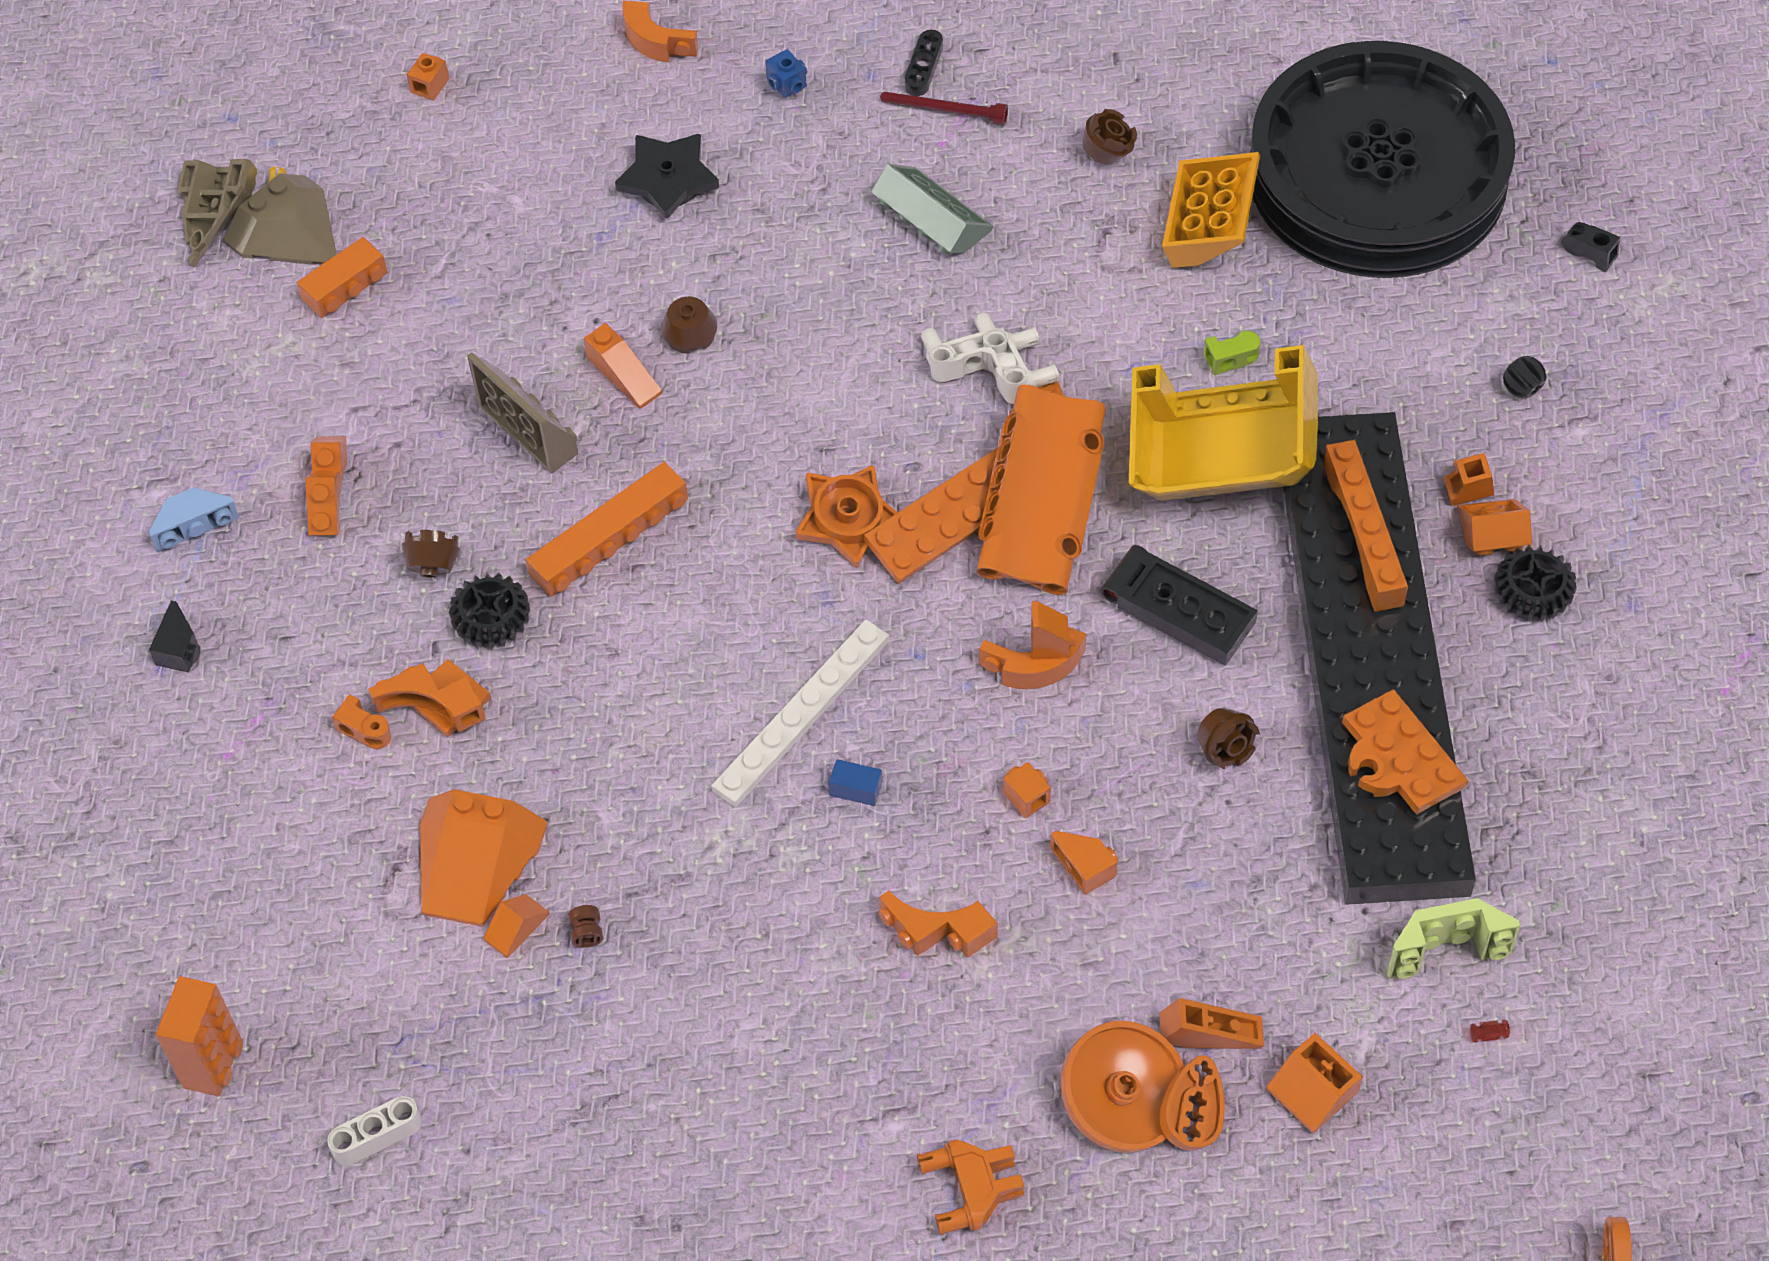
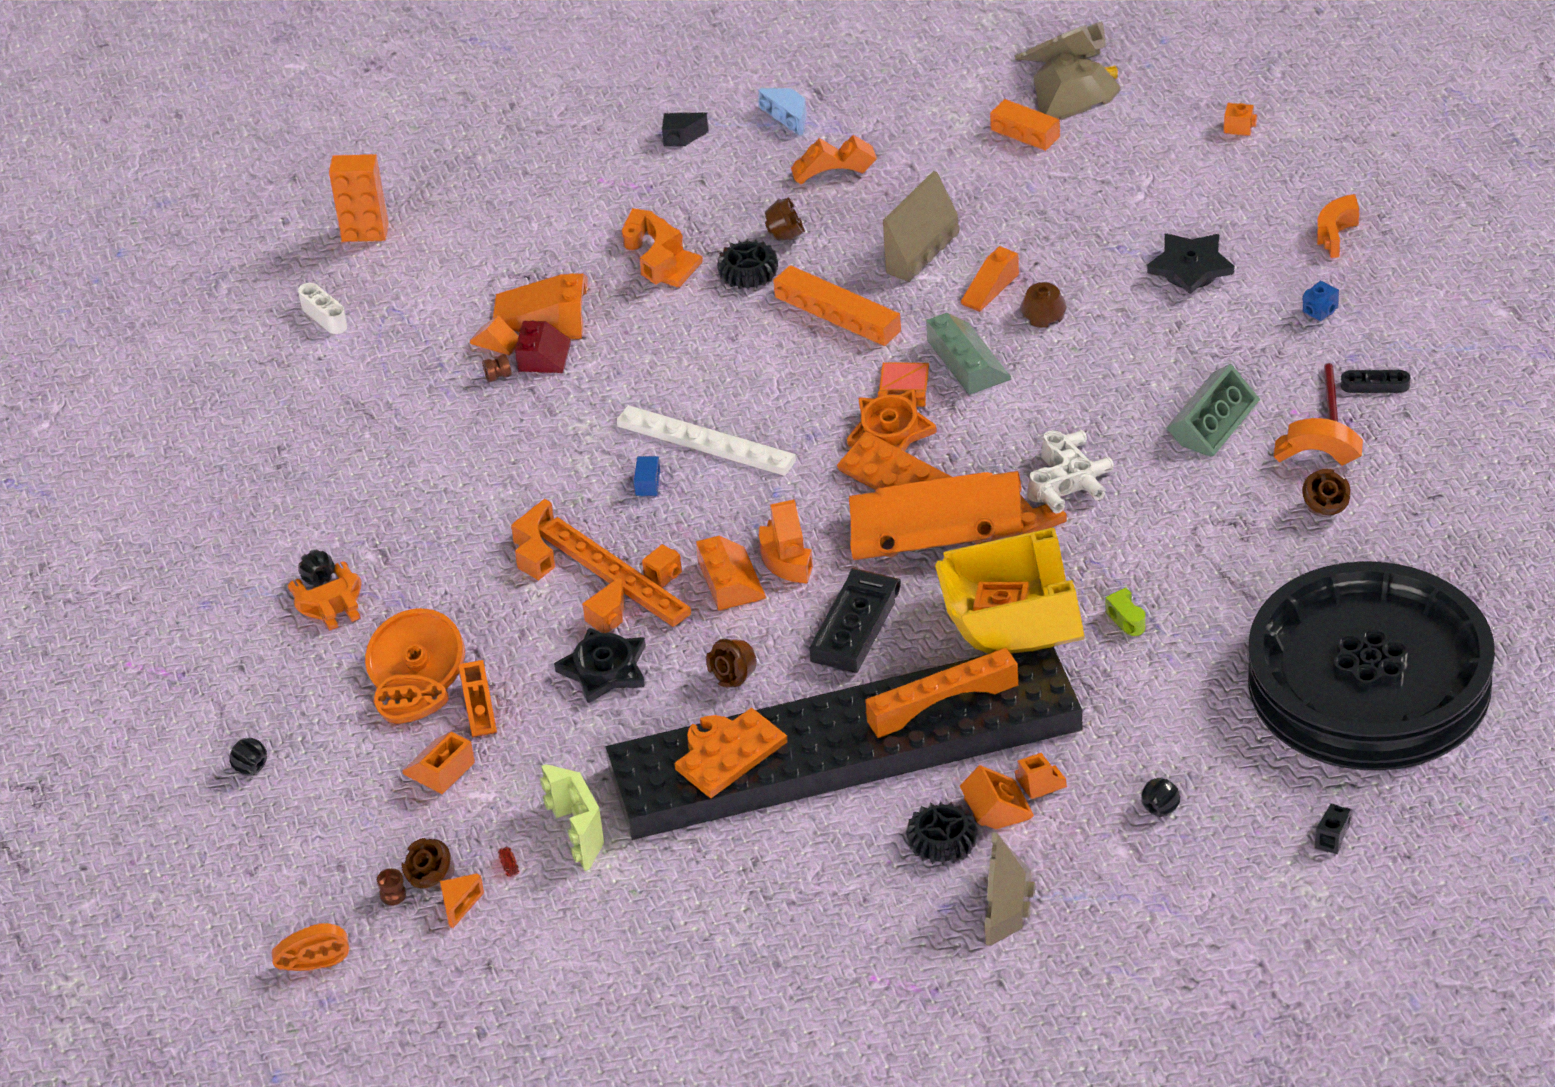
camera: 80 degrees right, 15 degrees down
light orange slope [1162,152,1260,268] -> none
none -> black piece [298,549,335,586]
none -> copper wheel [376,868,406,906]
none -> reddish brown cone [401,838,455,889]
none -> orange slope [440,873,484,928]
none -> dark red slope [515,320,571,373]
none -> orange plate [540,517,691,627]
none -> black plate [554,628,646,703]
none -> orange slope [696,535,766,611]
none -> flag [878,362,929,407]
none -> sand green slope [926,313,1011,395]
none -> orange plate [973,582,1029,611]
none -> dark tan wedge [985,832,1036,946]
none -> orange arch [1274,418,1363,466]

